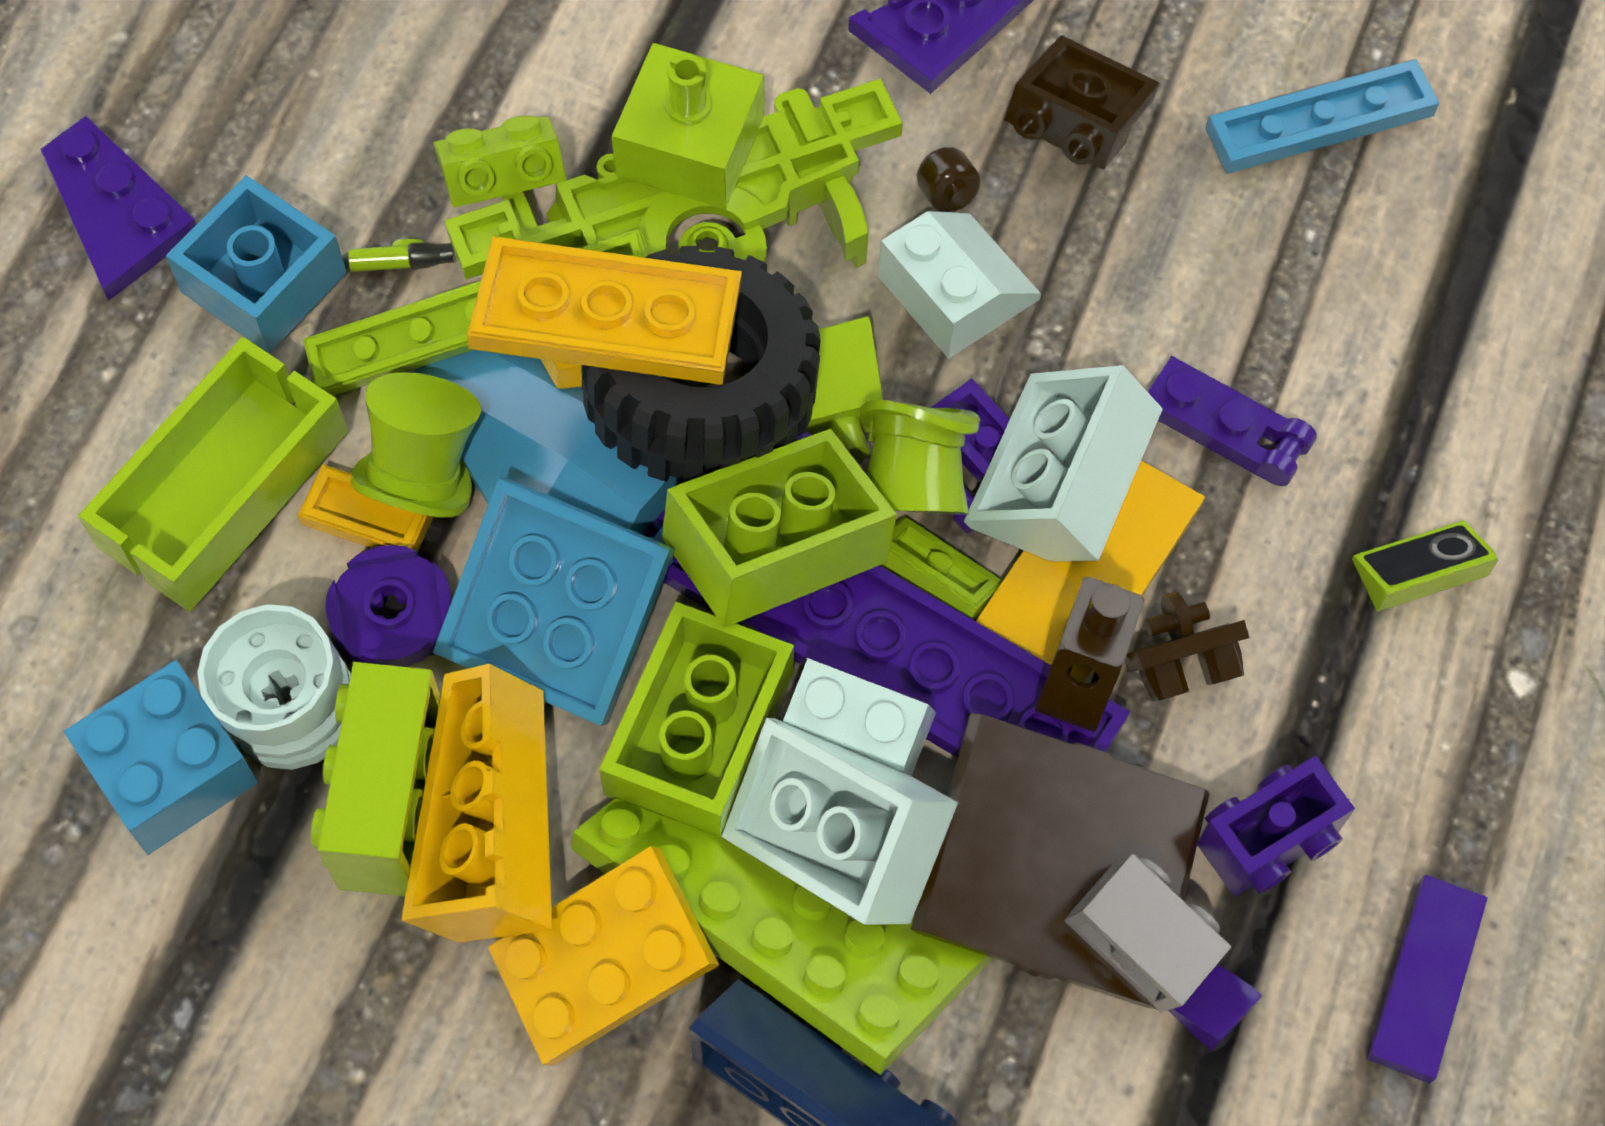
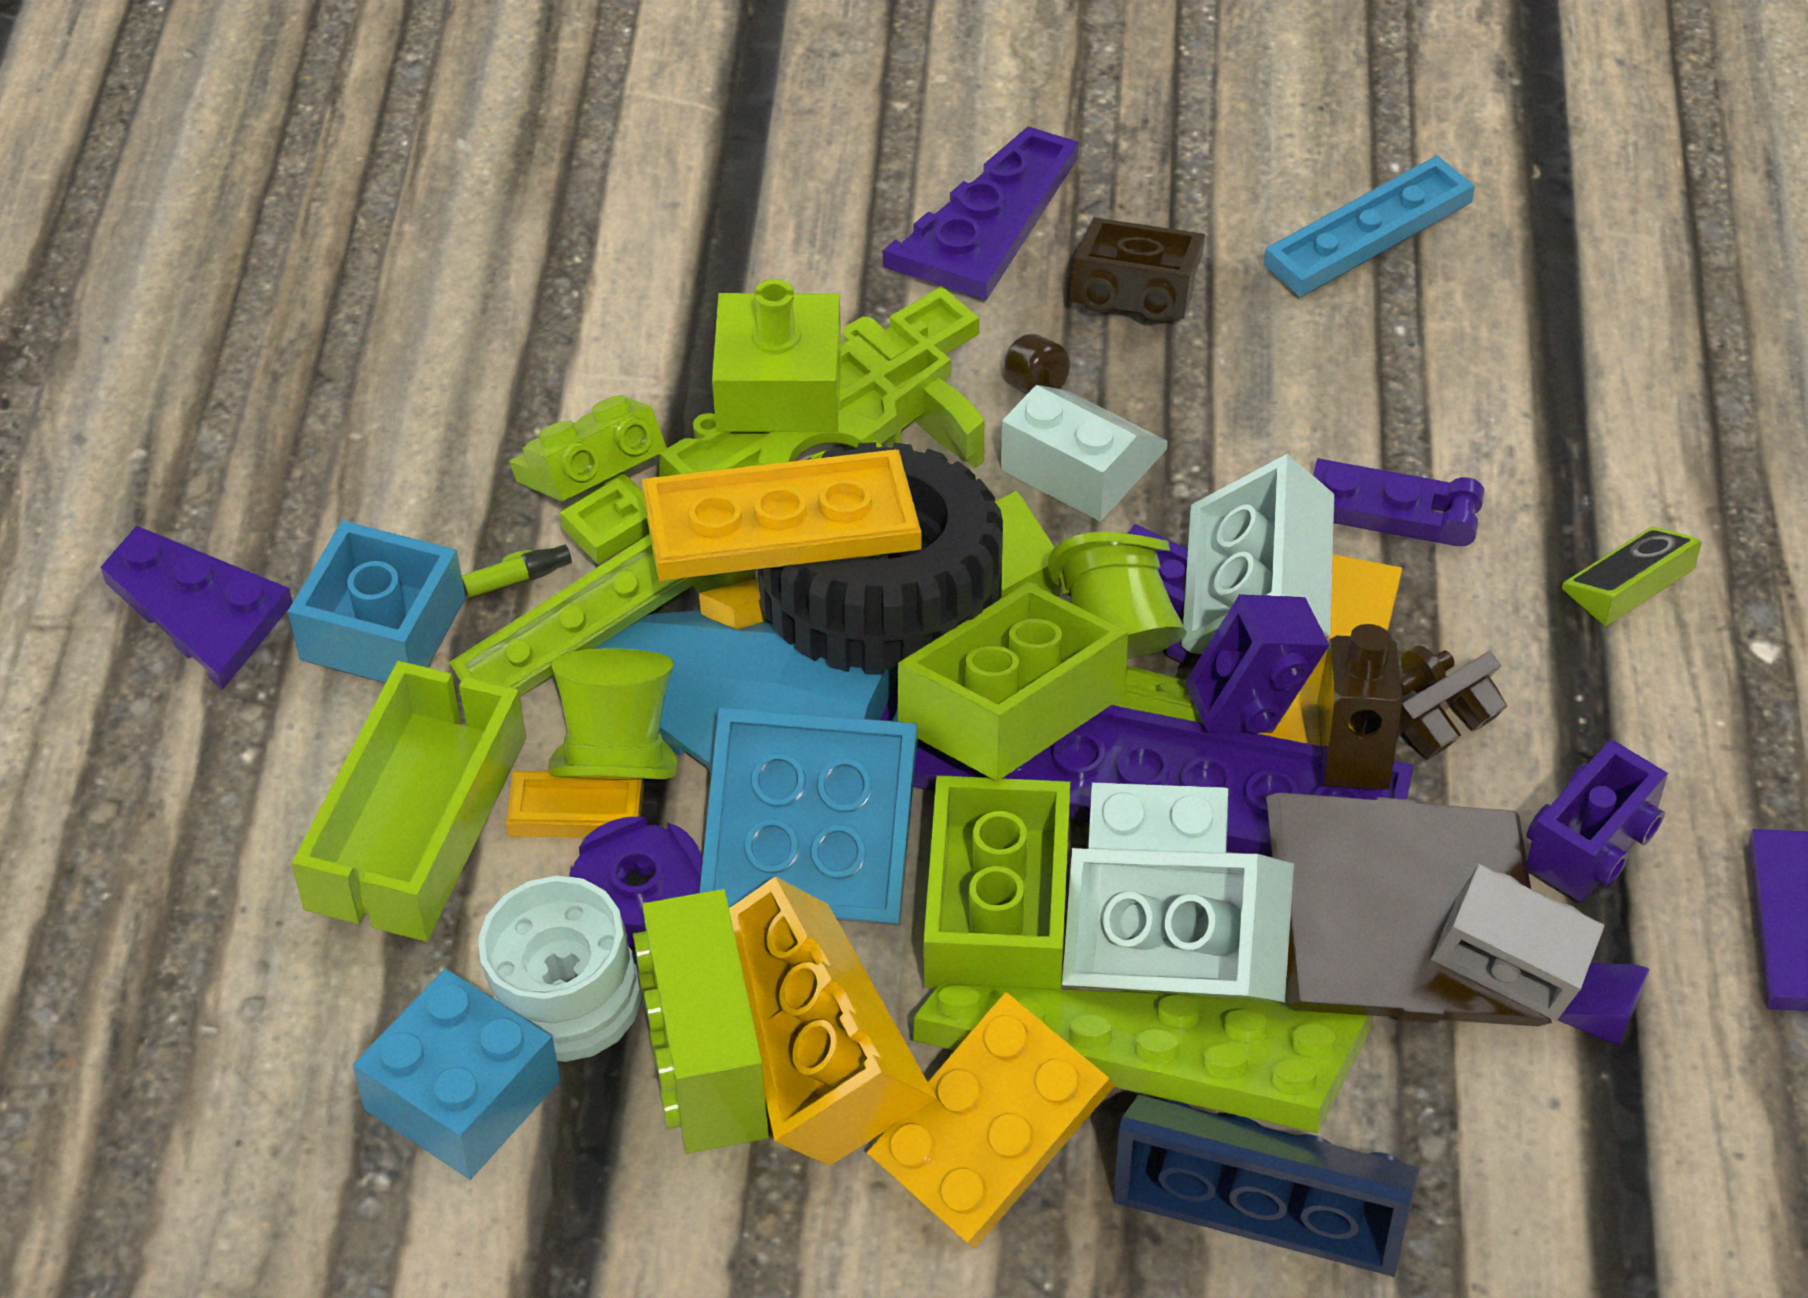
camera: 15 degrees left, 15 degrees down
none -> dark purple brick [1185,594,1330,733]

